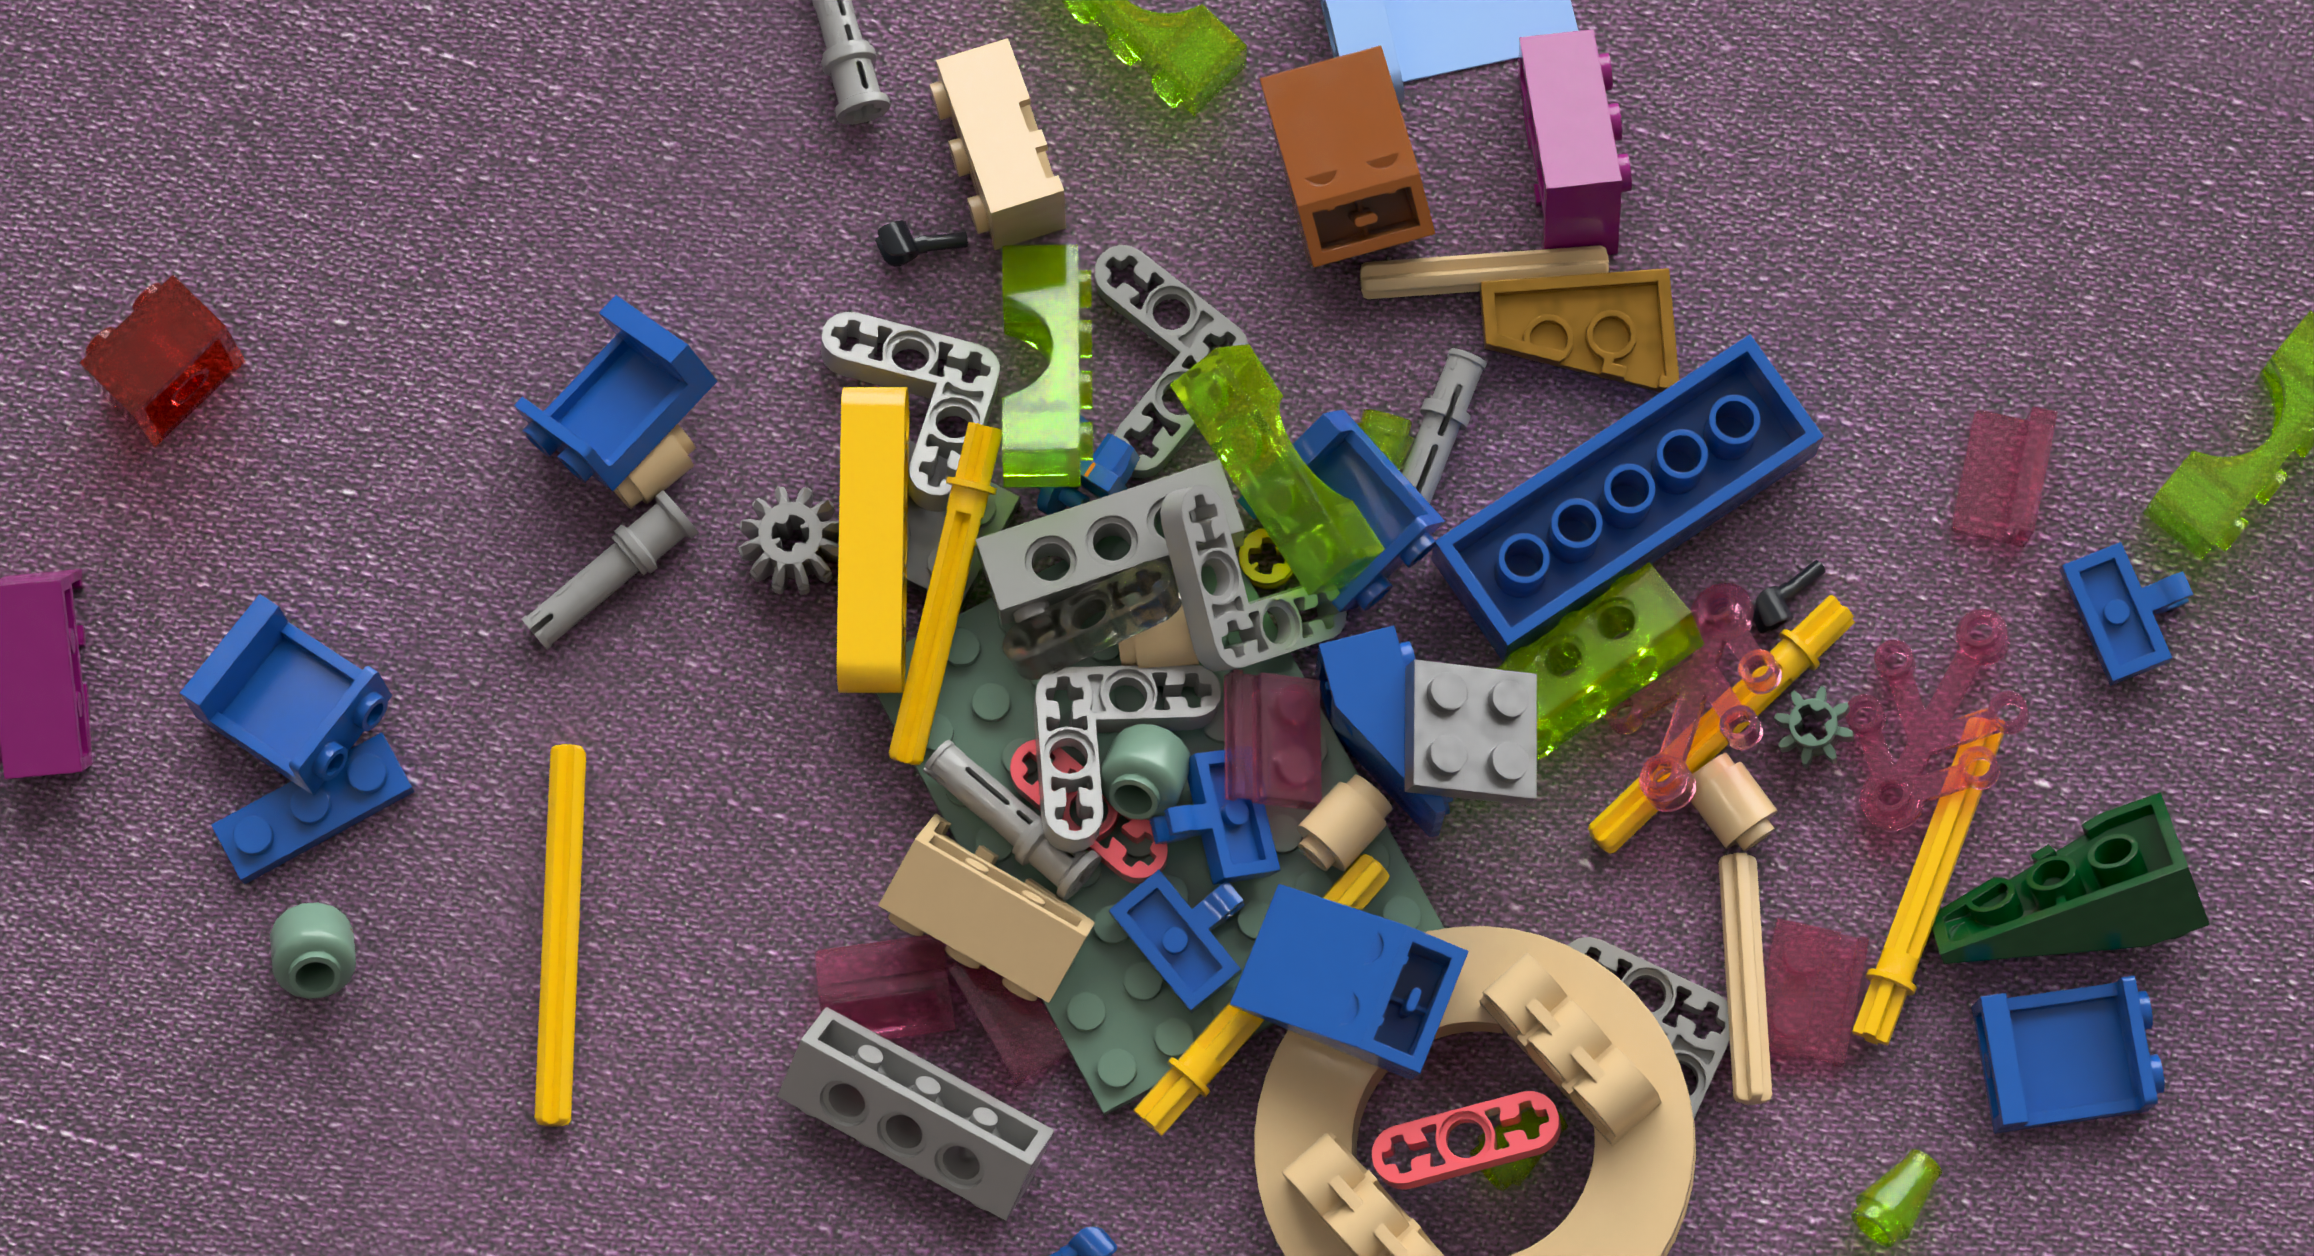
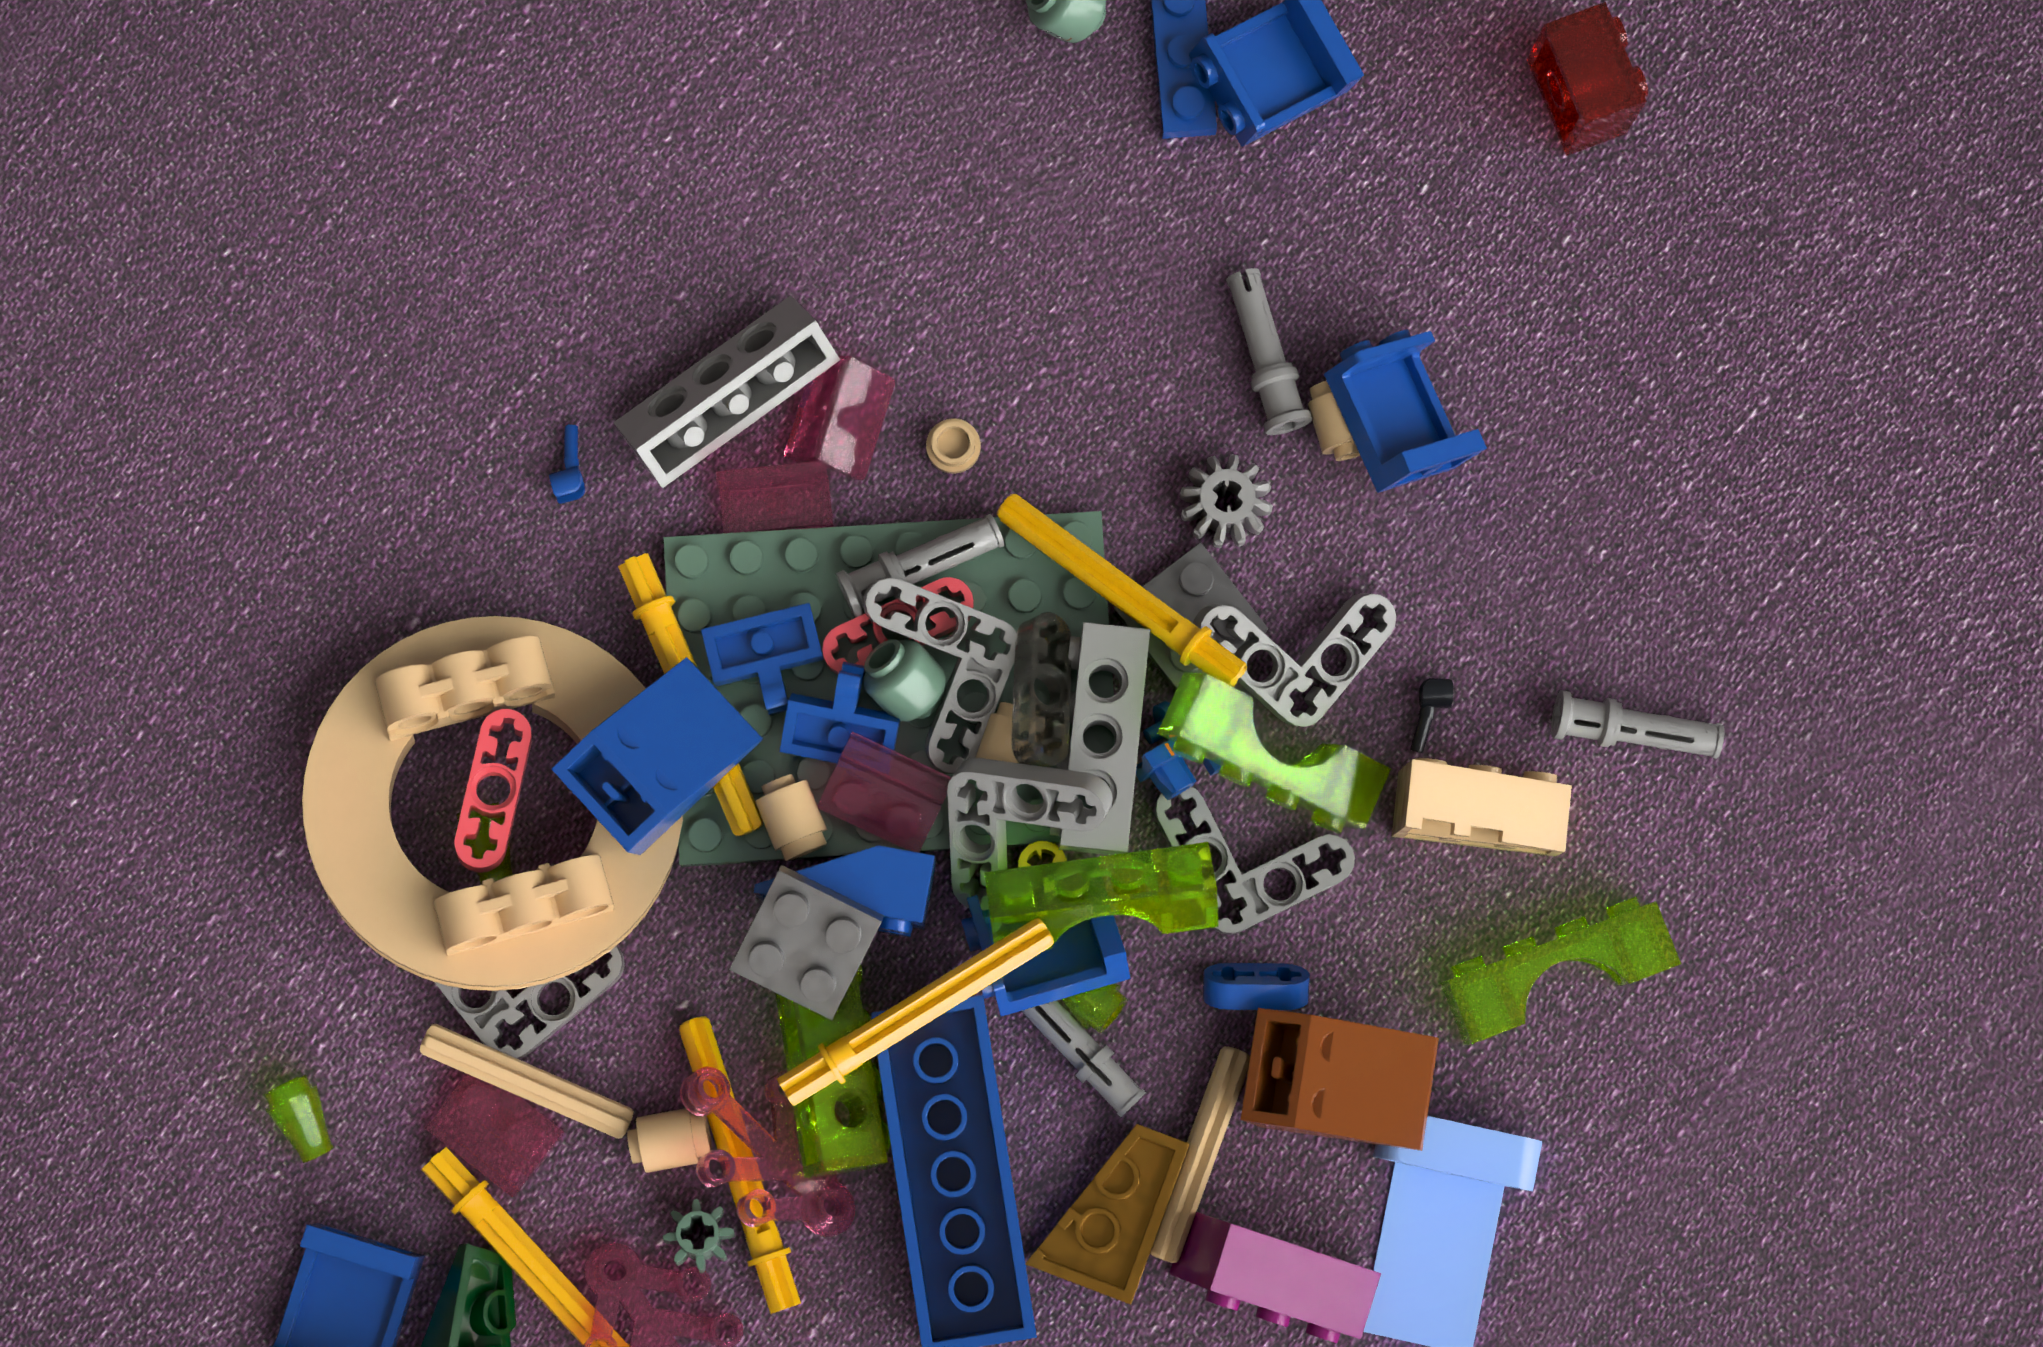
camera: 110 degrees right, 5 degrees up
yellow axle [534,744,586,1127] -> none
yellow beam [837,387,910,693] -> none
tan wedge [878,813,1095,1003] -> none
black hand [1749,560,1825,634] -> none
none -> yellow axle [777,918,1054,1106]
none -> tan plate [926,419,981,474]
none -> blue beam [1203,963,1310,1010]

